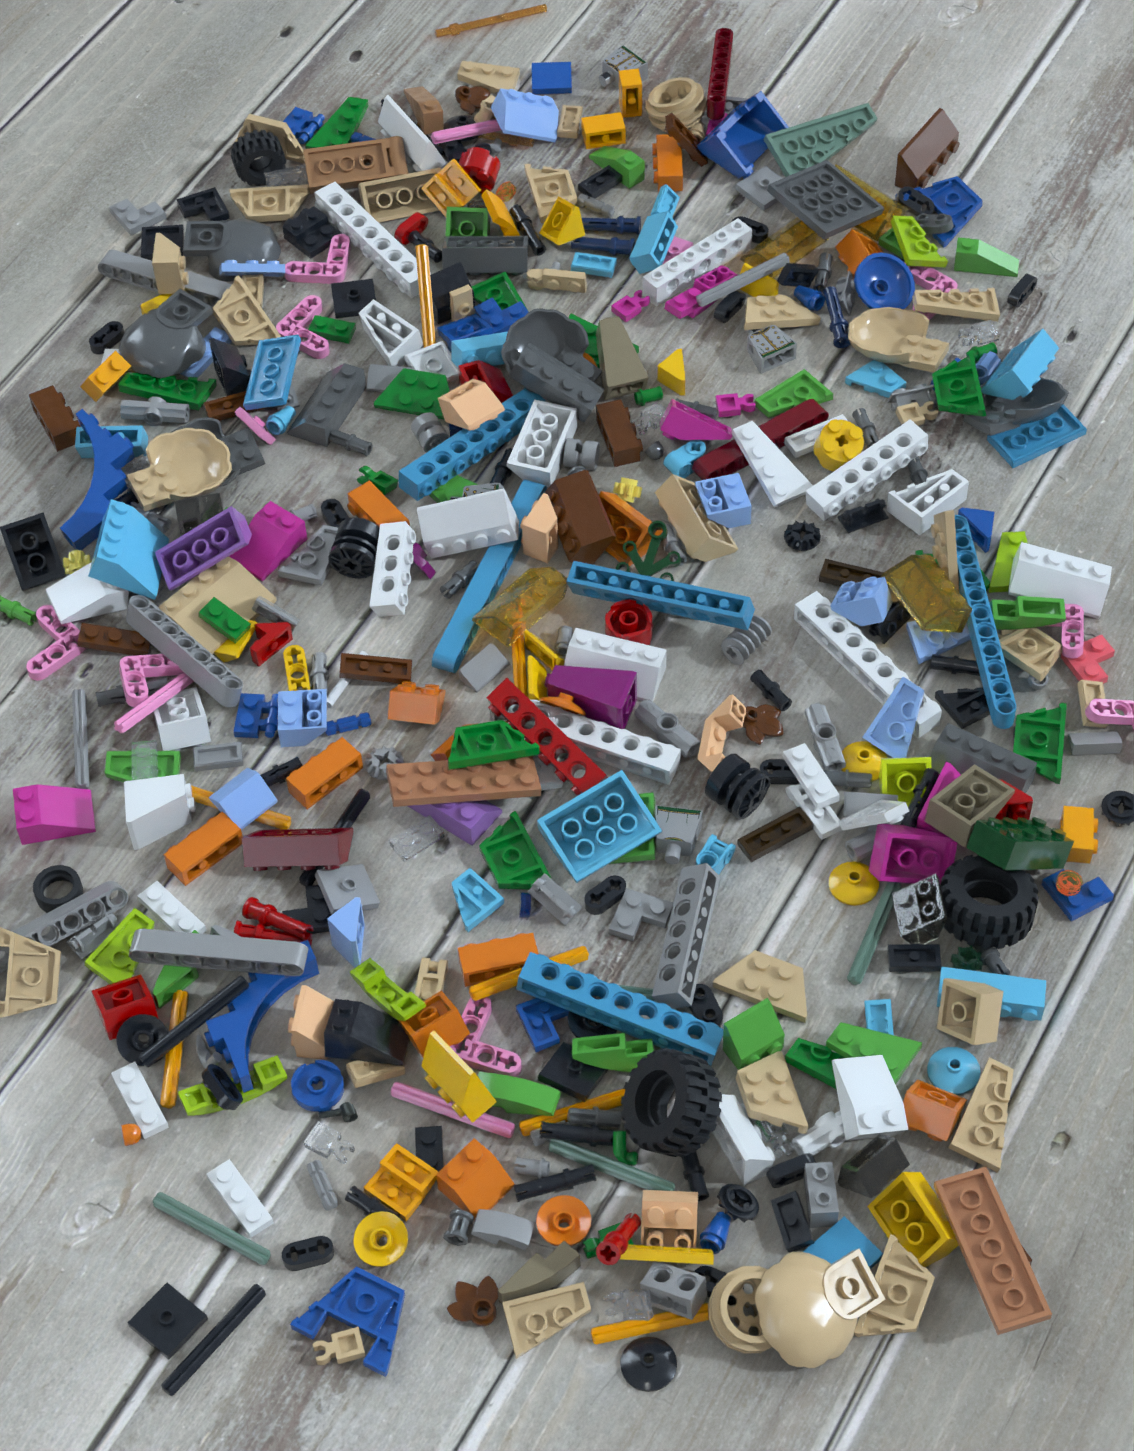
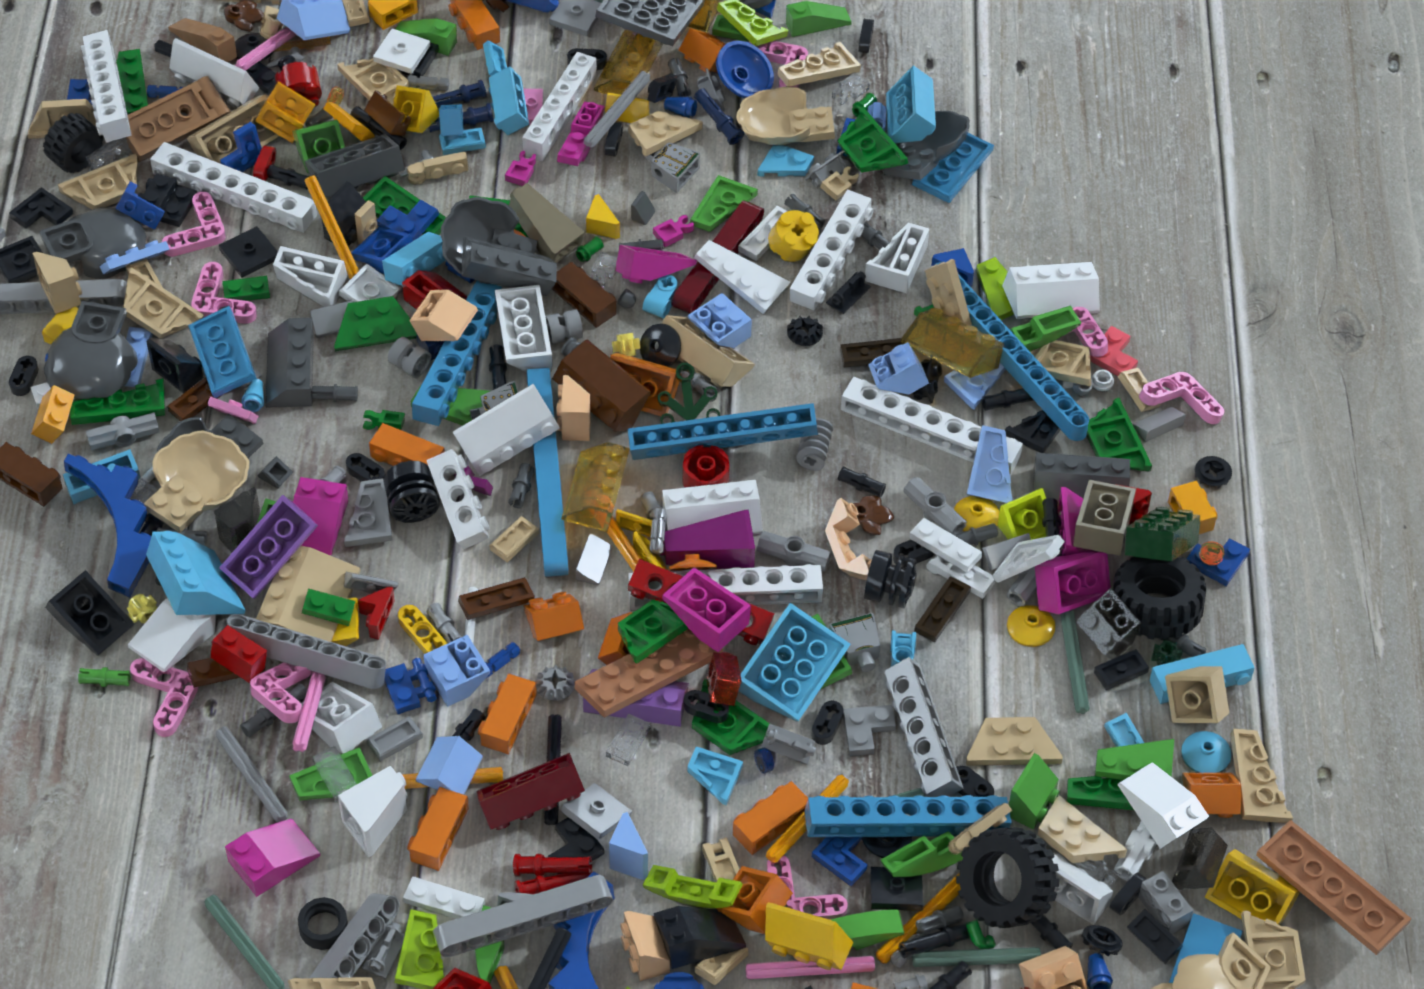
camera: 30 degrees left, 0 degrees up
none -> white brick [81,30,132,143]
none -> blue bracket [115,181,165,229]
none -> red brick [210,625,267,683]
none -> blue plate [220,122,262,172]
none -> dark grey slope [257,456,293,488]
none -> reddish brown hinge [364,90,411,136]
none -> white plate [373,29,430,74]
none -> dark azure slope [439,104,463,139]
none -> tan plate [489,516,539,563]
none -> dark grey slope [631,191,655,225]
none -> black dish [640,324,681,367]
none -> light grey axle [650,508,666,554]
none -> dark pink slope [662,567,751,652]
none -> black beam [684,690,729,723]
none -> clear red brick [706,652,742,706]
none -> tan hinge [948,803,1012,855]
none -> white plate [1091,369,1114,391]

